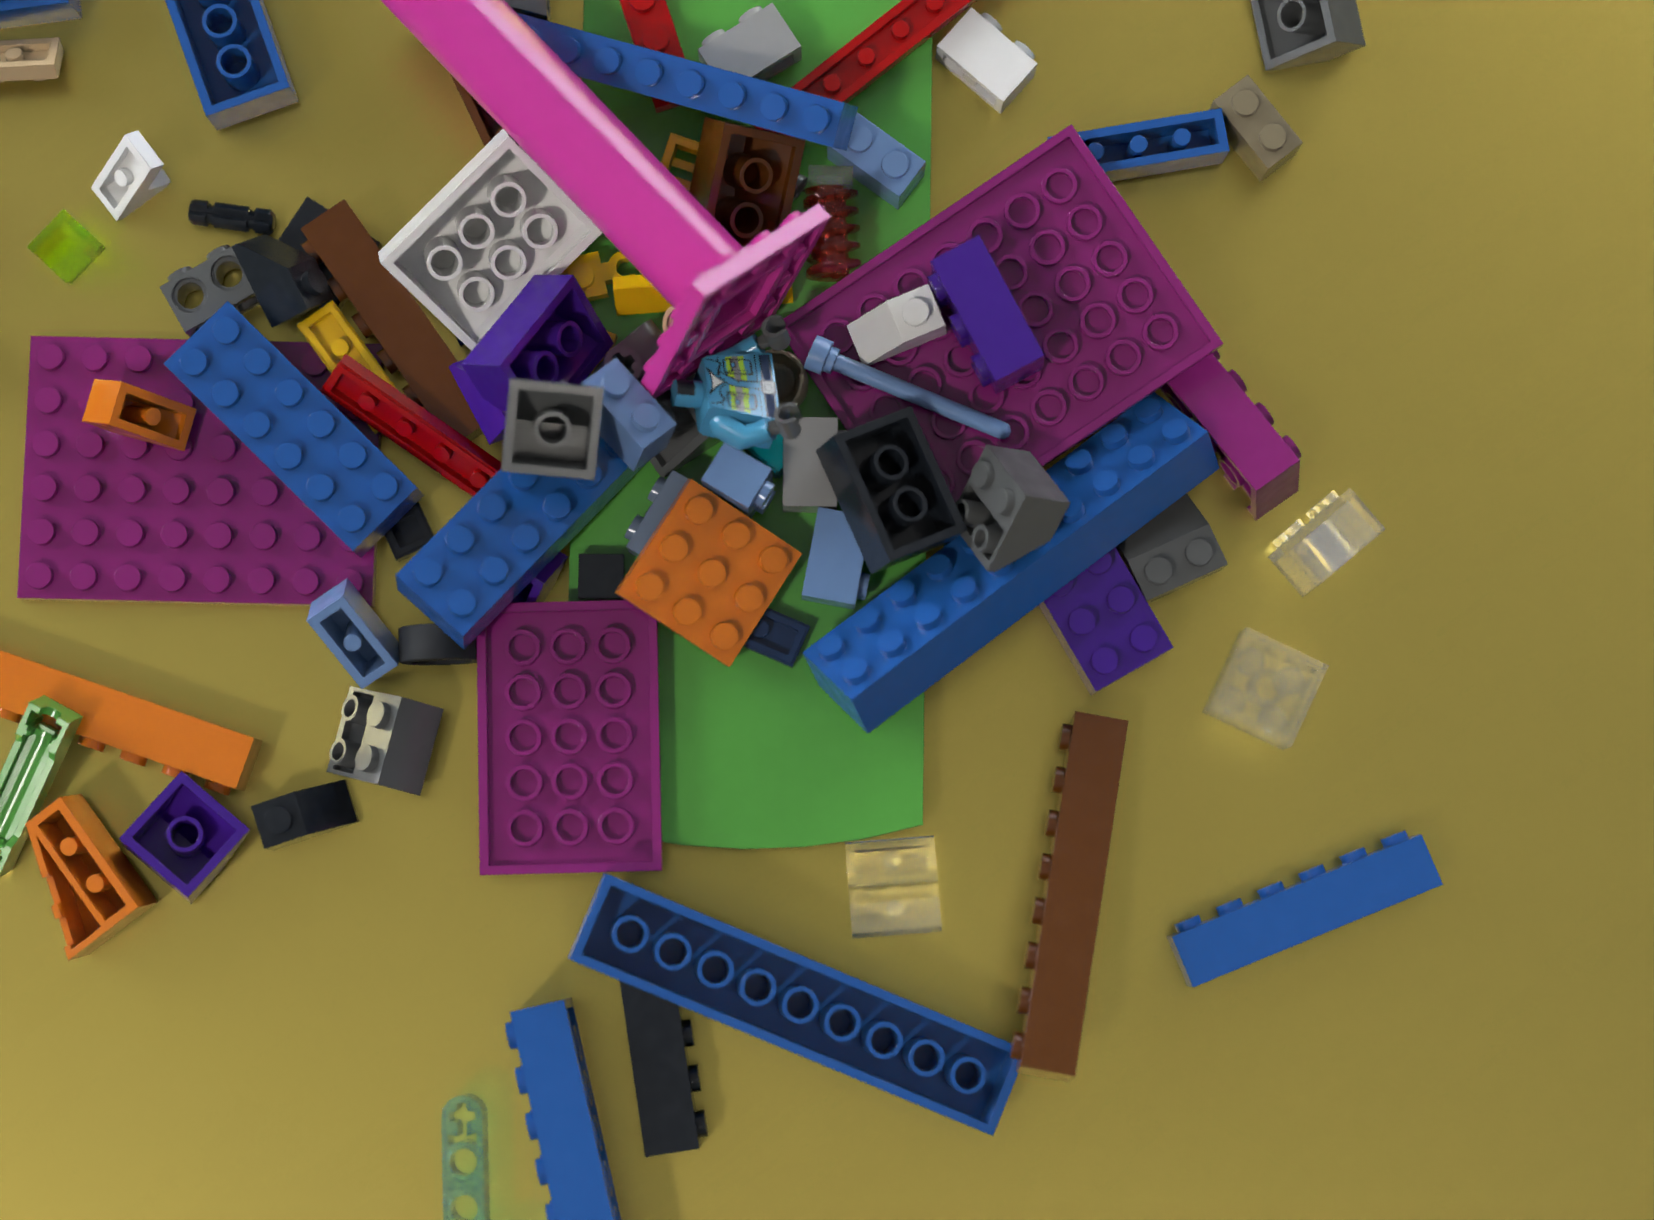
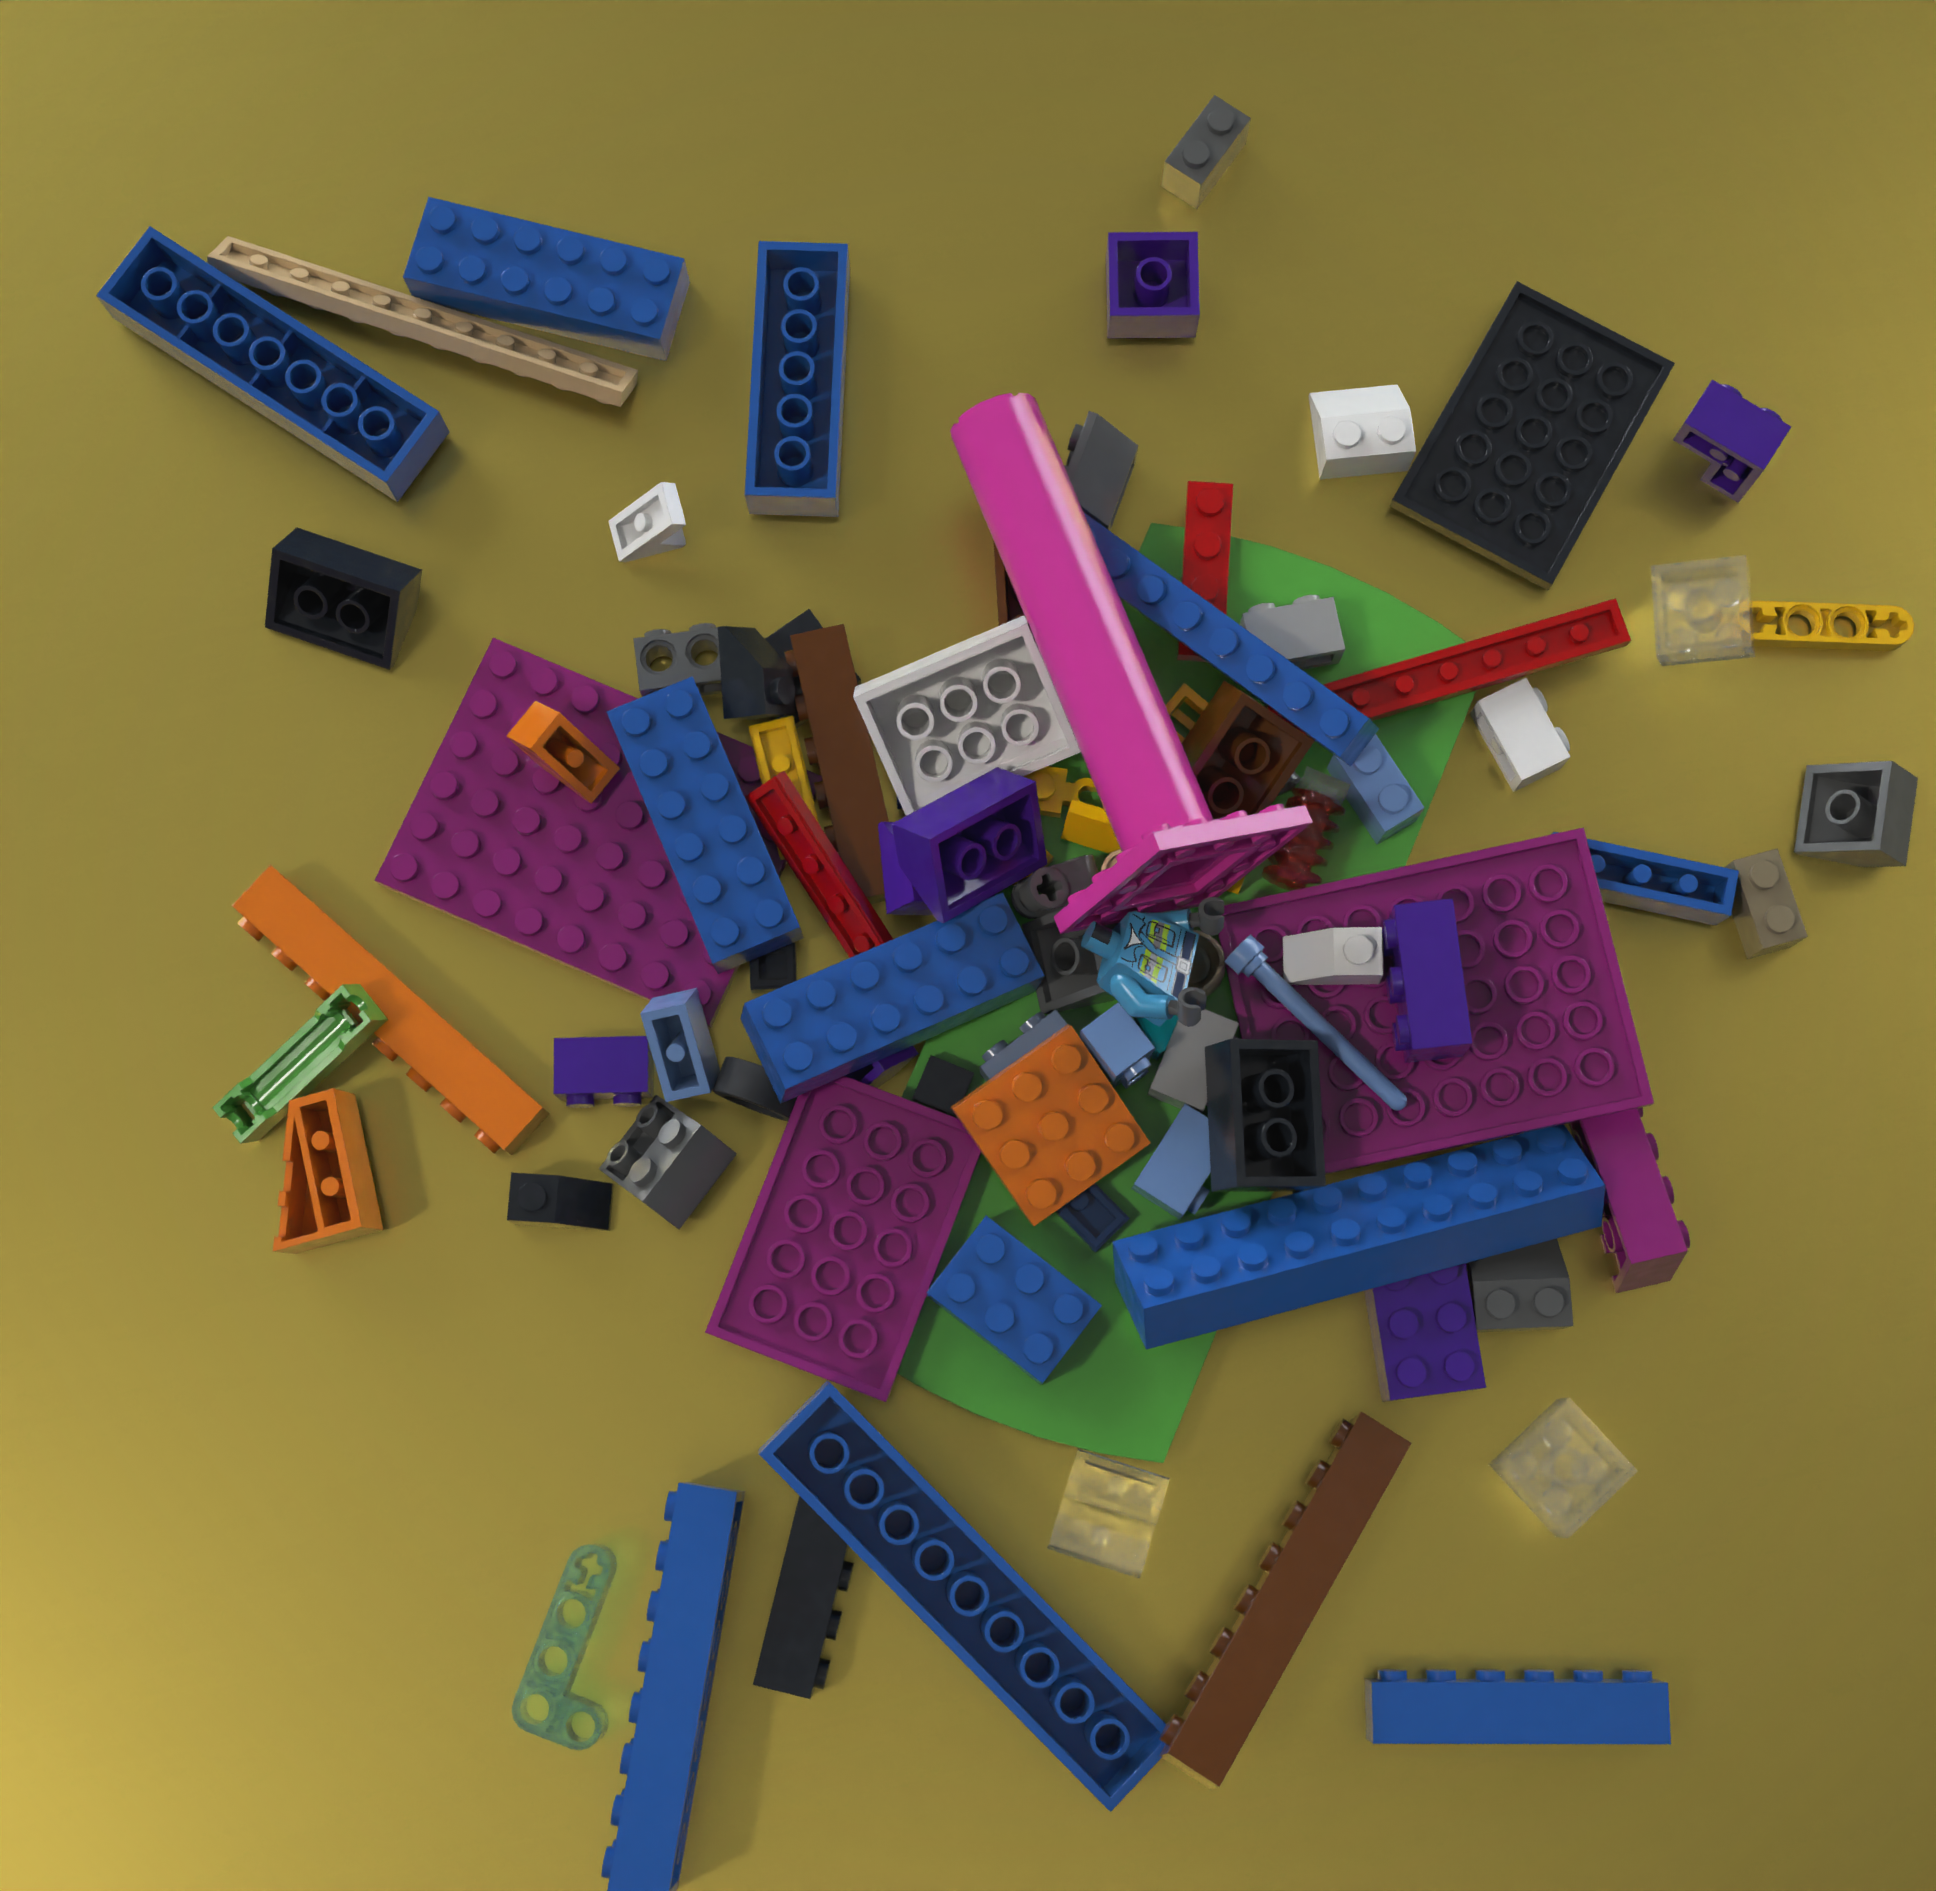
camera: 25 degrees right, 5 degrees down
clear neon green panel [27,209,106,284] -> none
dark purple slope [119,771,250,904] -> none
black axle [188,199,276,235] -> none
dark grey slope [501,378,604,480] -> none
medium blue brick [581,358,677,472] -> none
dark grey slope [956,444,1071,572] -> none
clear brick [1268,488,1385,597] -> none
none -> dark purple brick [553,1036,654,1108]
none -> blue brick [926,1216,1102,1385]

